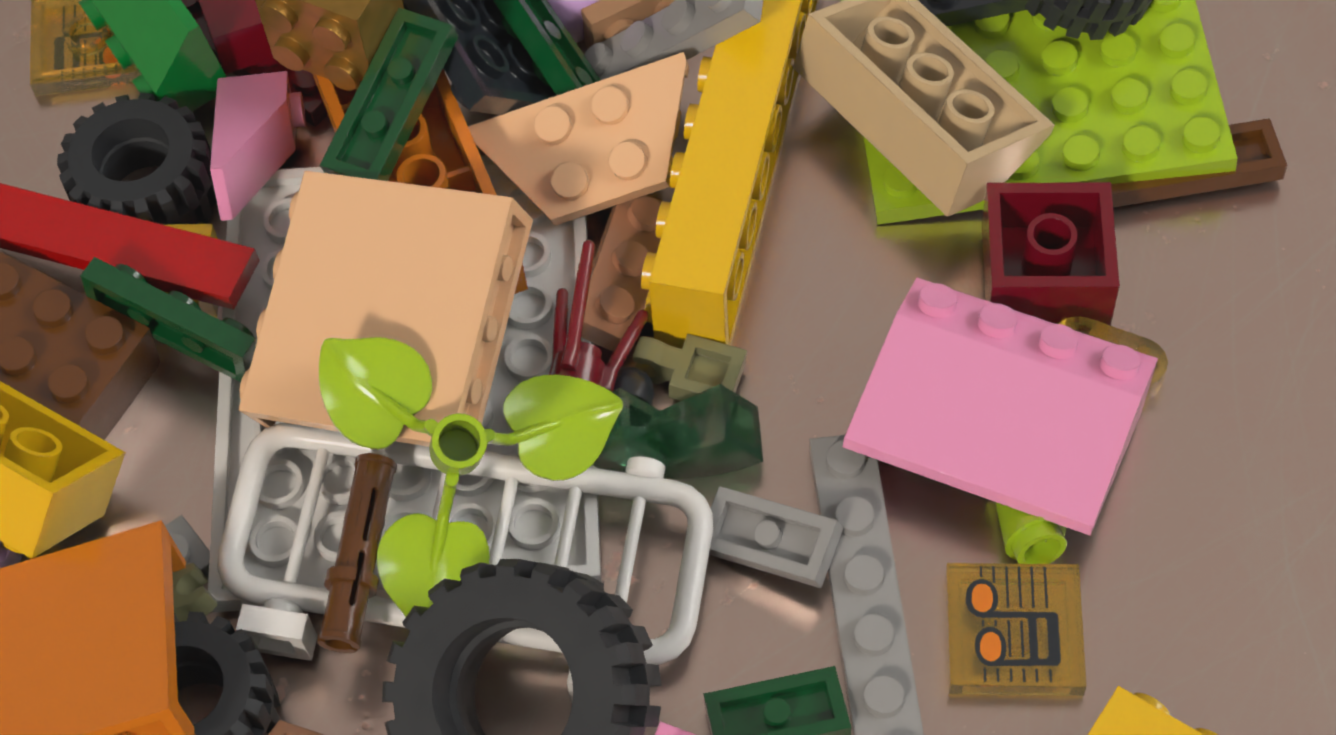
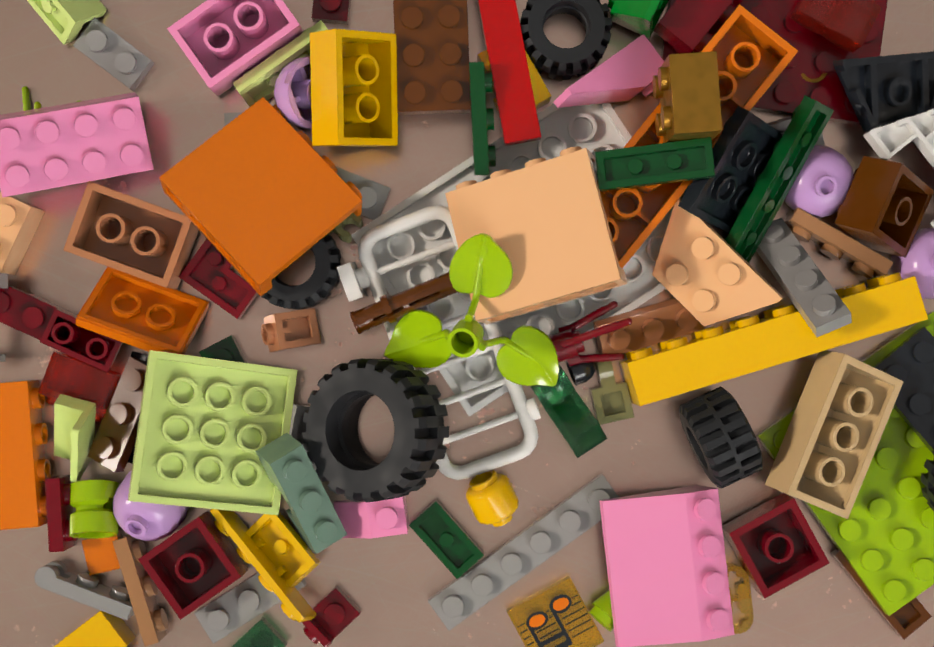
camera: 50 degrees right, 30 degrees up
light grey plate [709,486,843,588] -> none
none -> yellow head [466,470,519,527]
none -> black tyre [679,386,763,489]

